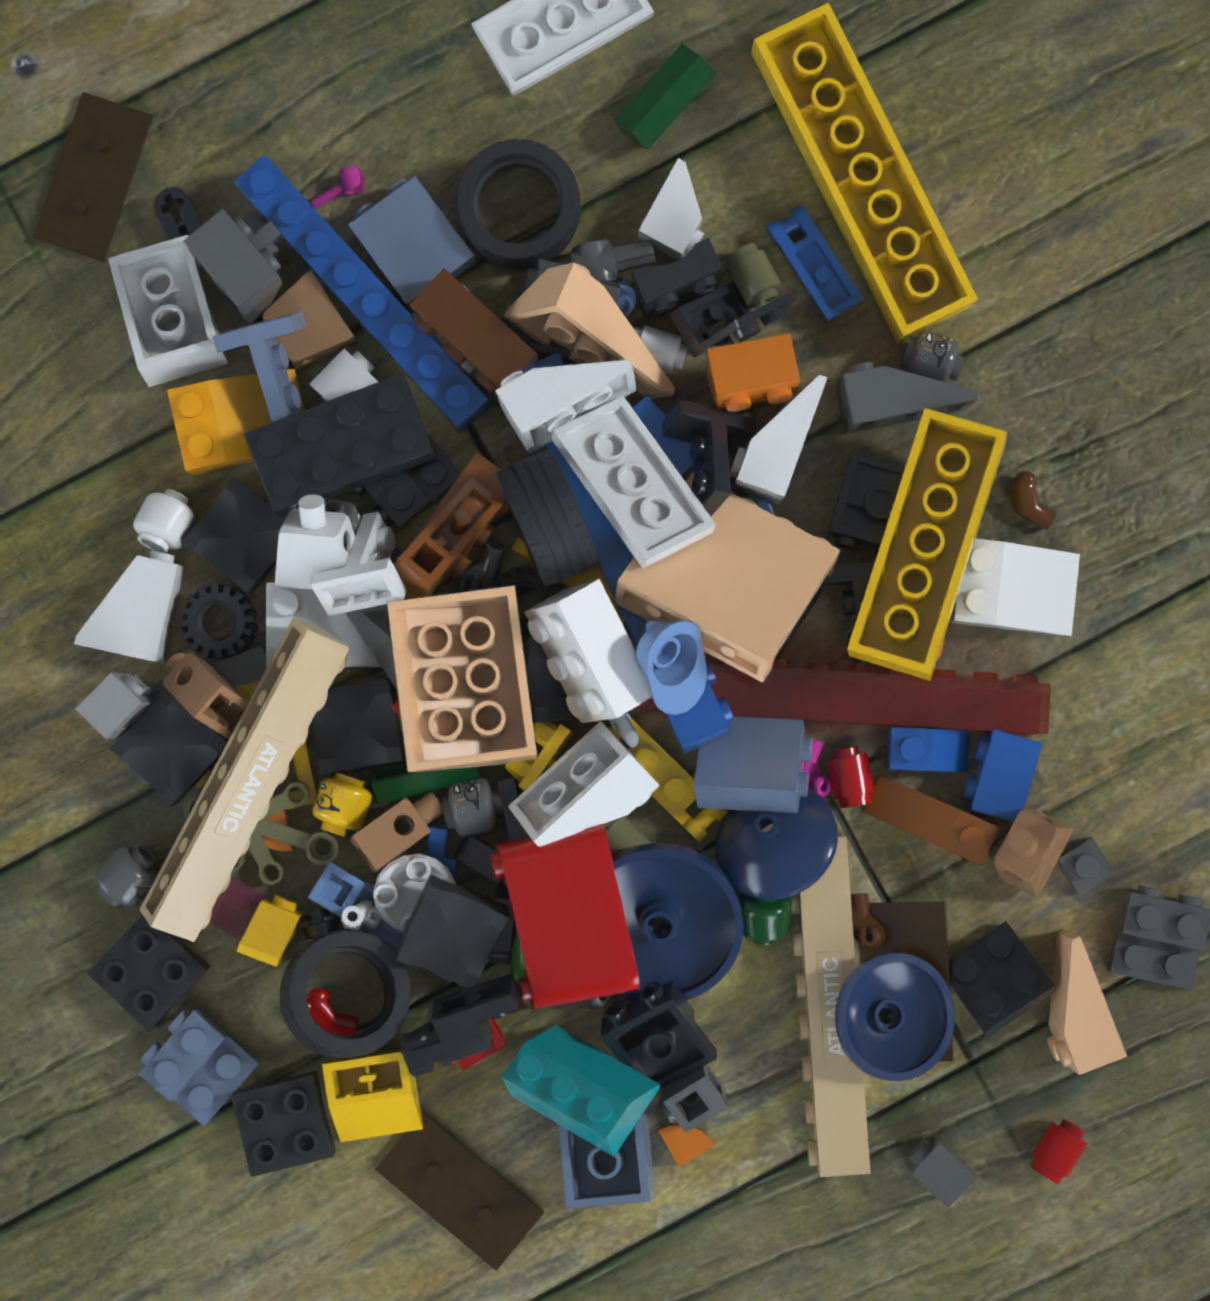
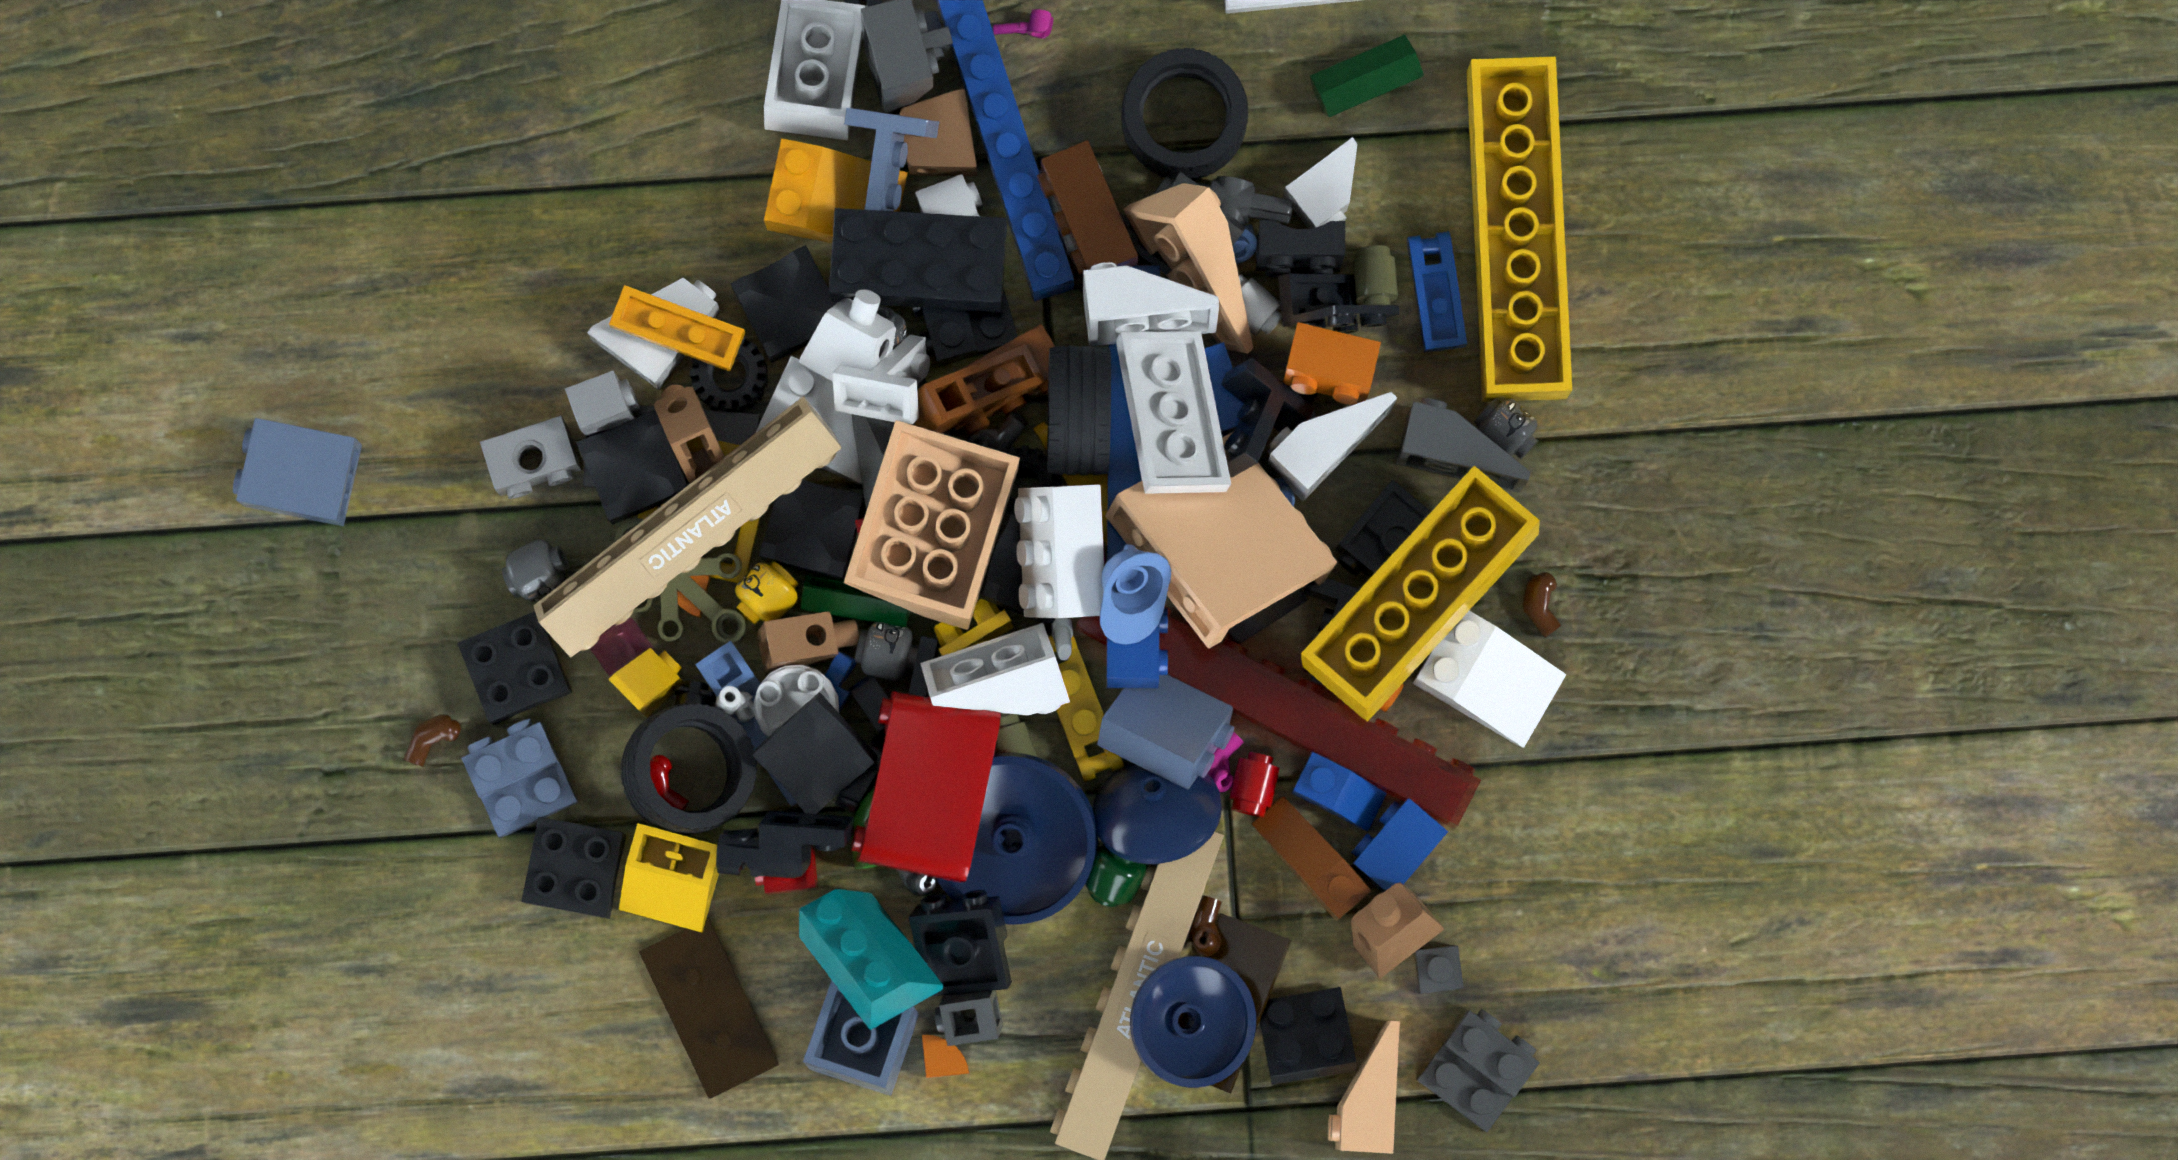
camera: 20 degrees right, 5 degrees down
white head [133,489,195,553] -> none
sand blue brick [348,176,476,311] -> none
none -> reddish brown arm [403,714,461,767]
none -> light grey brick [480,416,581,499]
none -> light orange plate [609,285,745,372]

